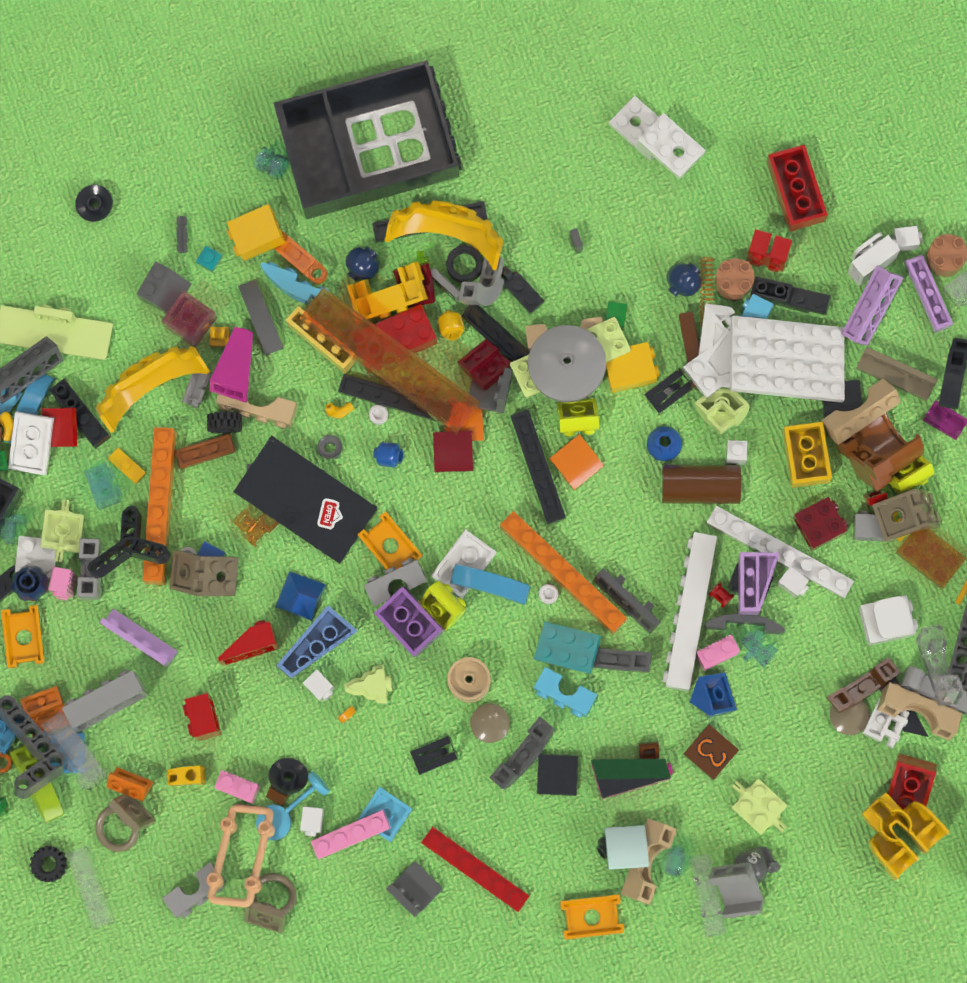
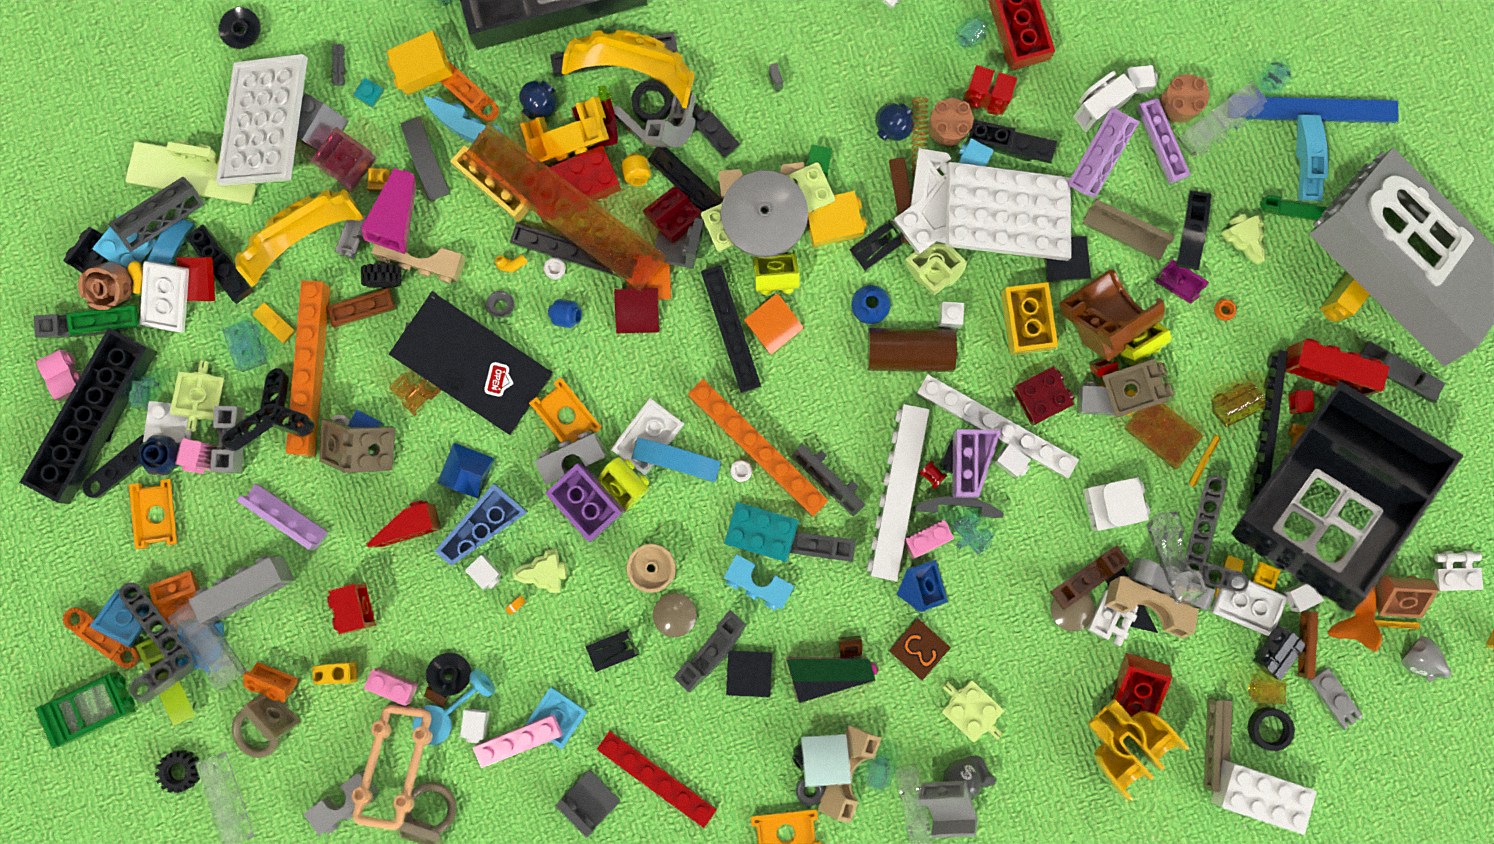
camera: 10 degrees left, 5 degrees up
tan arch [821,379,901,445] -> none
none -> white plate [216,54,308,186]
none -> dark grey piece [796,778,824,806]
none -> clear light blue head [956,16,988,49]

